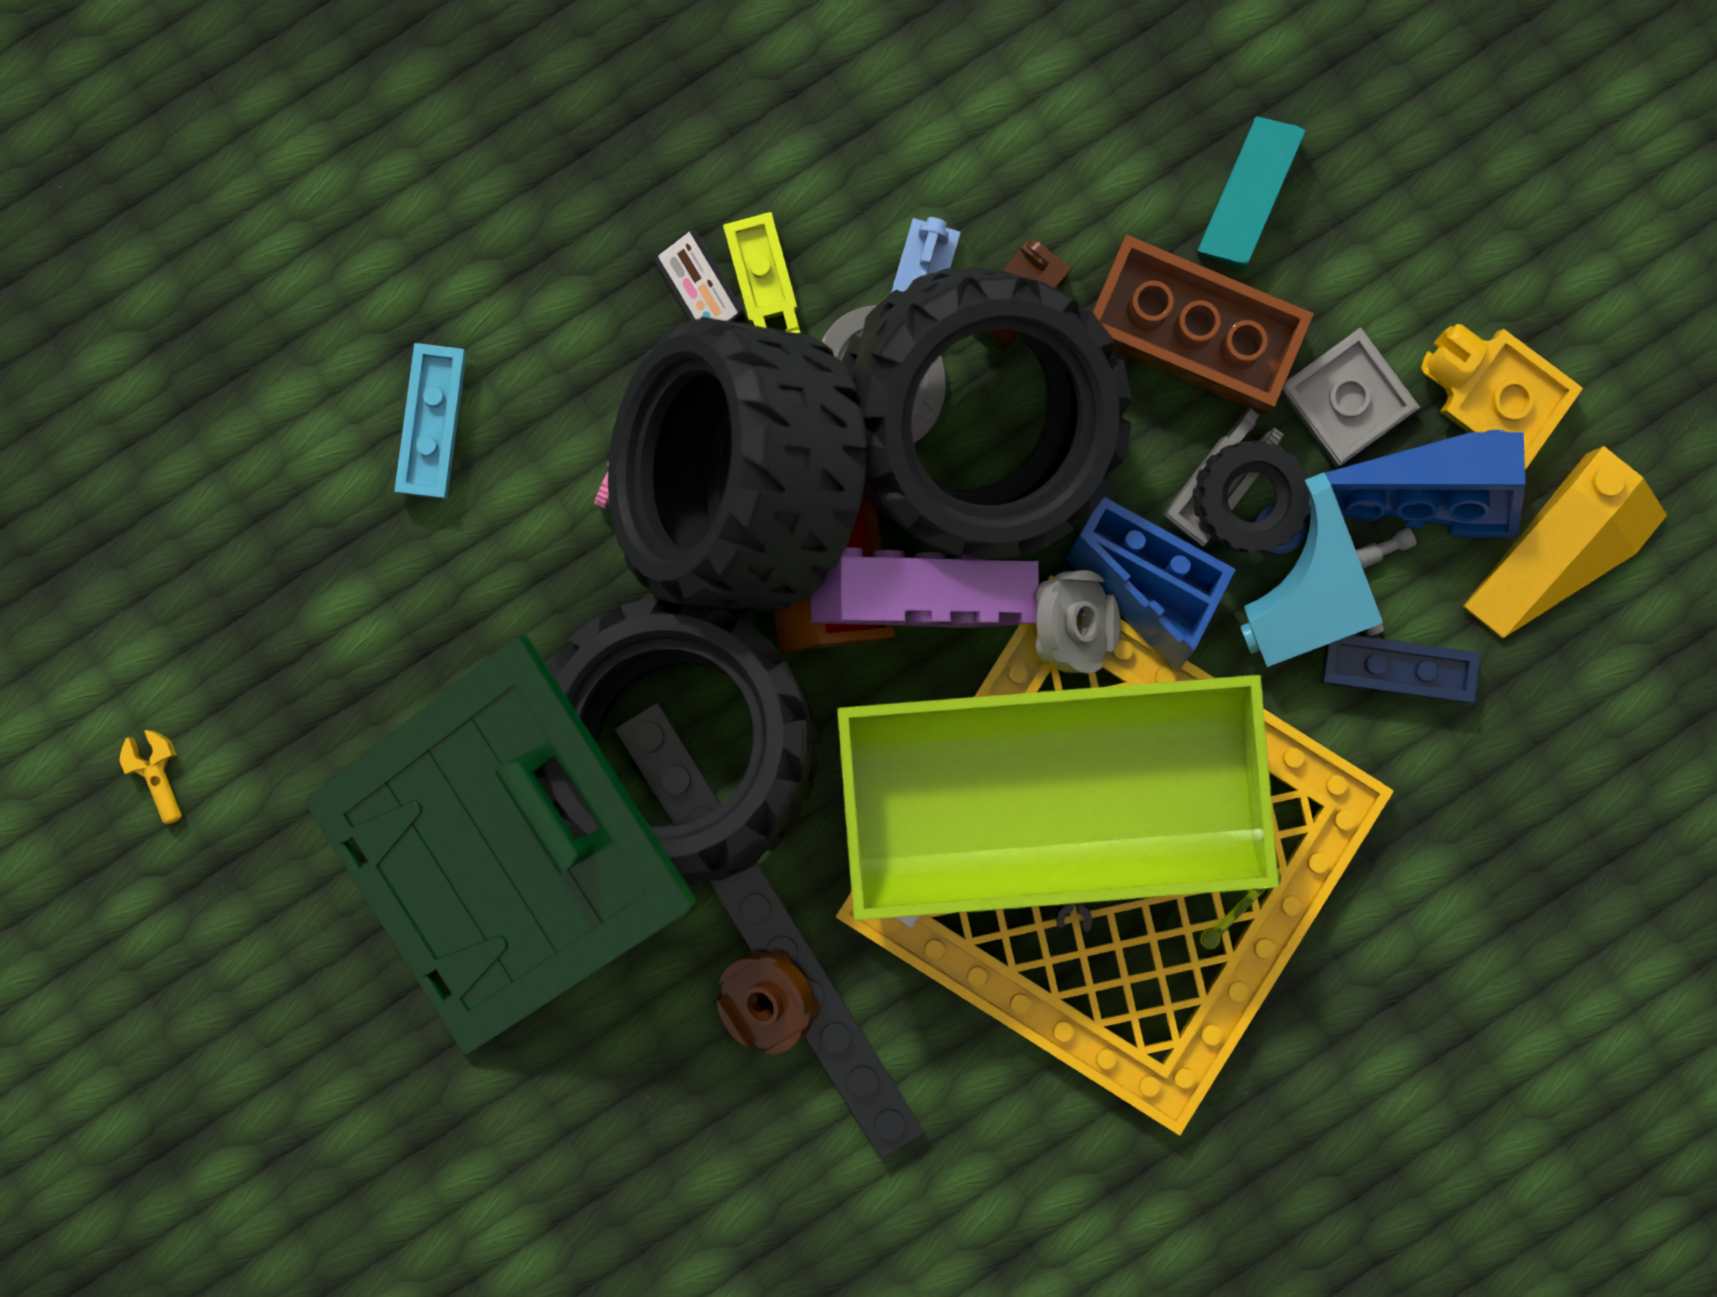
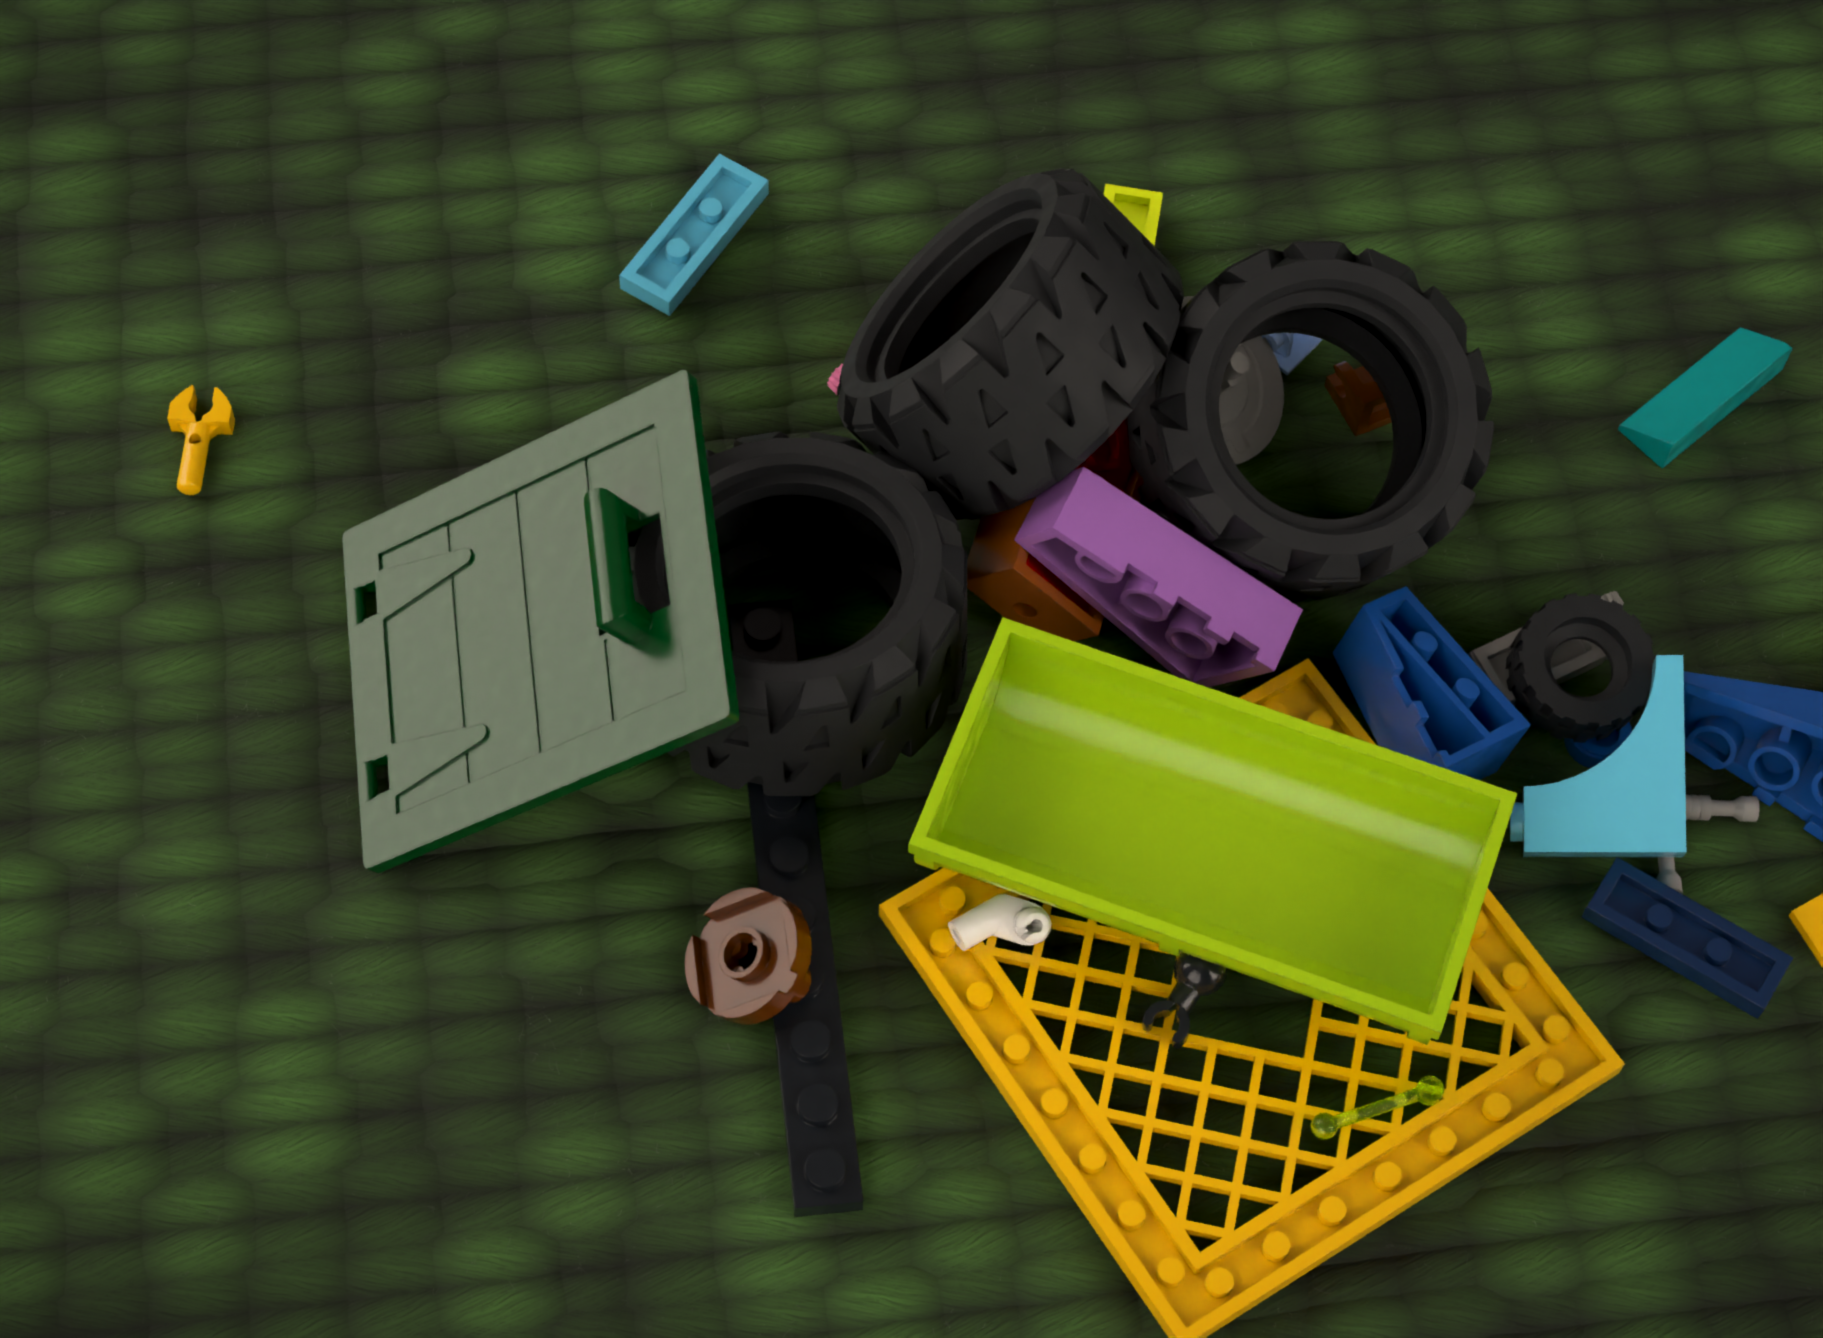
camera: 20 degrees right, 25 degrees down
light grey plate [1036,570,1120,673] -> none
dark orange brick [1092,235,1314,415] -> none
light grey tile [1281,327,1420,468] -> none

